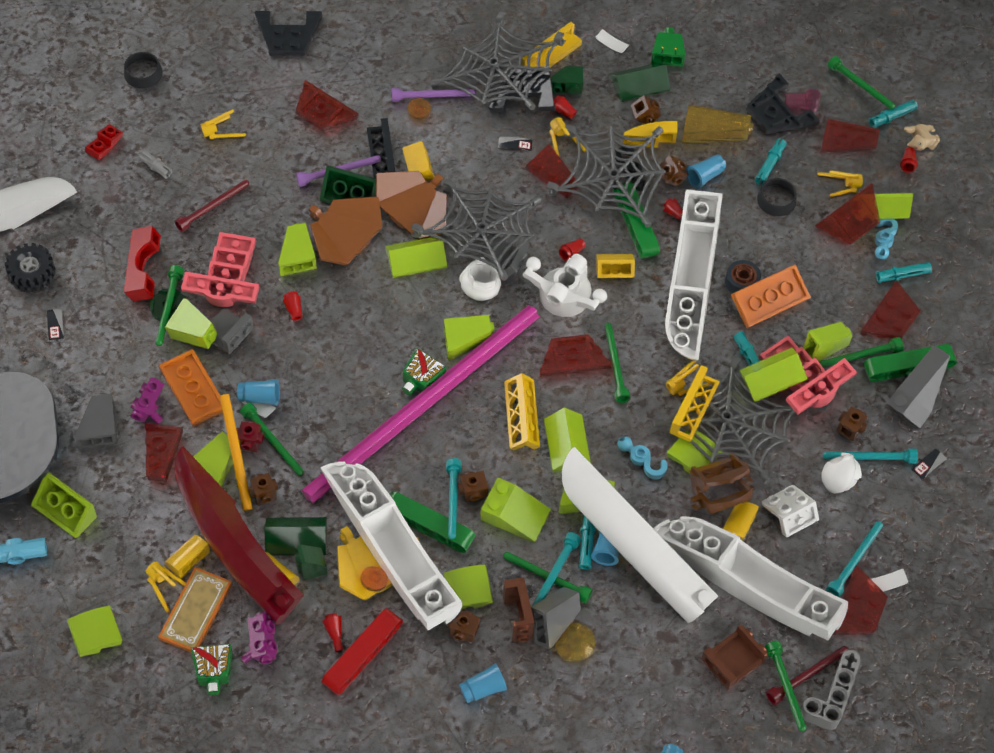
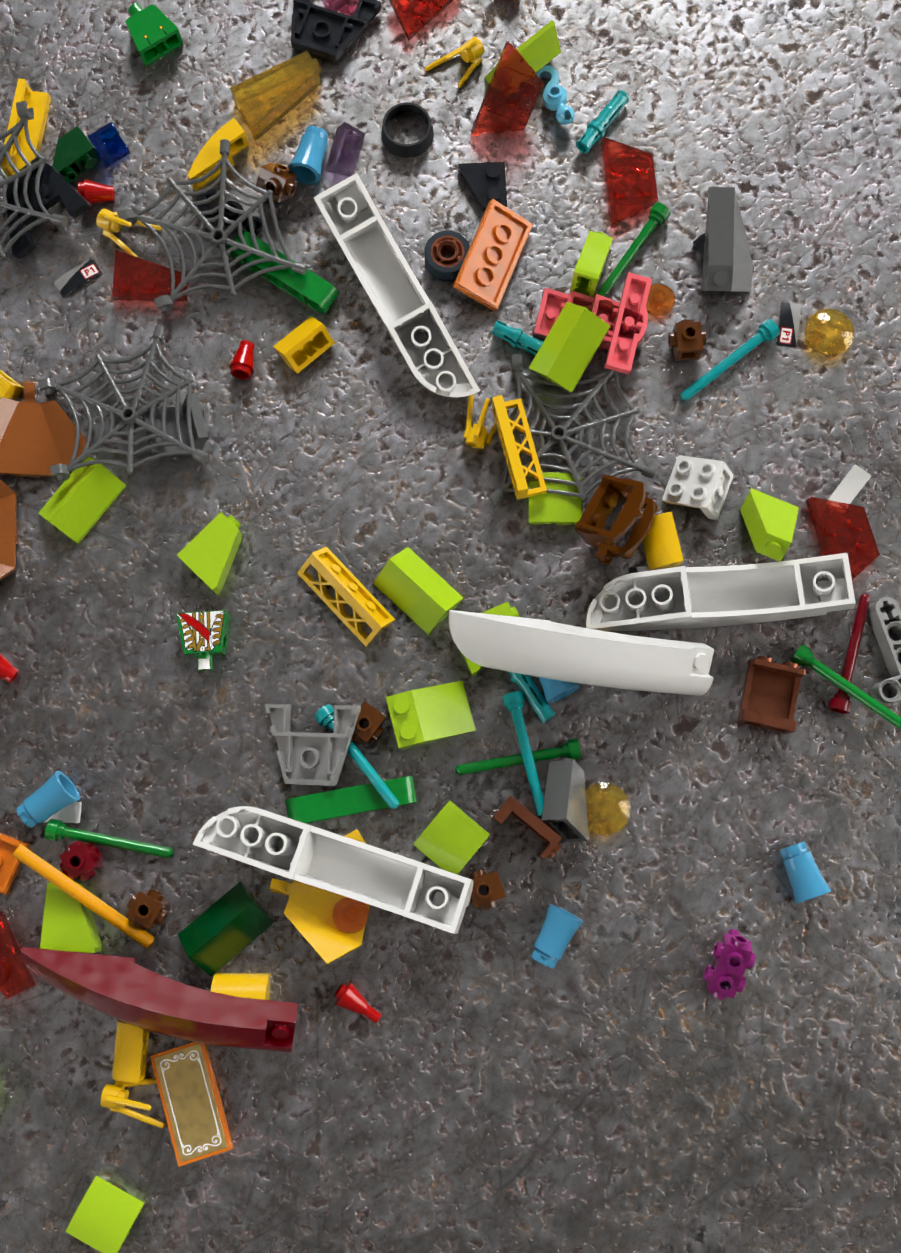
camera: 35 degrees left, 20 degrees up
torso [191,644,233,695] -> none
magenta brick [241,612,277,664] -> none
dark green slope [294,544,327,580] -> none
dark pink axle [301,305,540,504] -> none
red beam [321,608,403,695] -> none
white helmet [459,257,501,301] -> none
white piece [523,254,607,317] -> none
clear red wing [539,334,613,377] -> none
white sticker [595,29,629,53] -> none
green piece [604,322,631,403] -> none
dark green slope [609,62,670,102] -> none
medium azure piece [617,436,667,479] -> none
reddish brown brick [631,95,662,124] -> none
red cone [663,198,683,220] -> none
teal pin [754,138,787,185] -> none
white helmet [821,453,861,494] -> none
teal piece [826,521,883,597] -> none
green beam [863,344,957,382] -> none
none -> clear blue panel [87,122,130,168]
none -> light grey wing [265,704,361,786]
none -> clear purple slope [325,122,365,177]
none -> black wing [458,162,507,212]
none -> clear orange piece [646,284,675,316]
none -> lime slope [740,488,799,562]
none -> clear yellow dish [805,308,855,357]

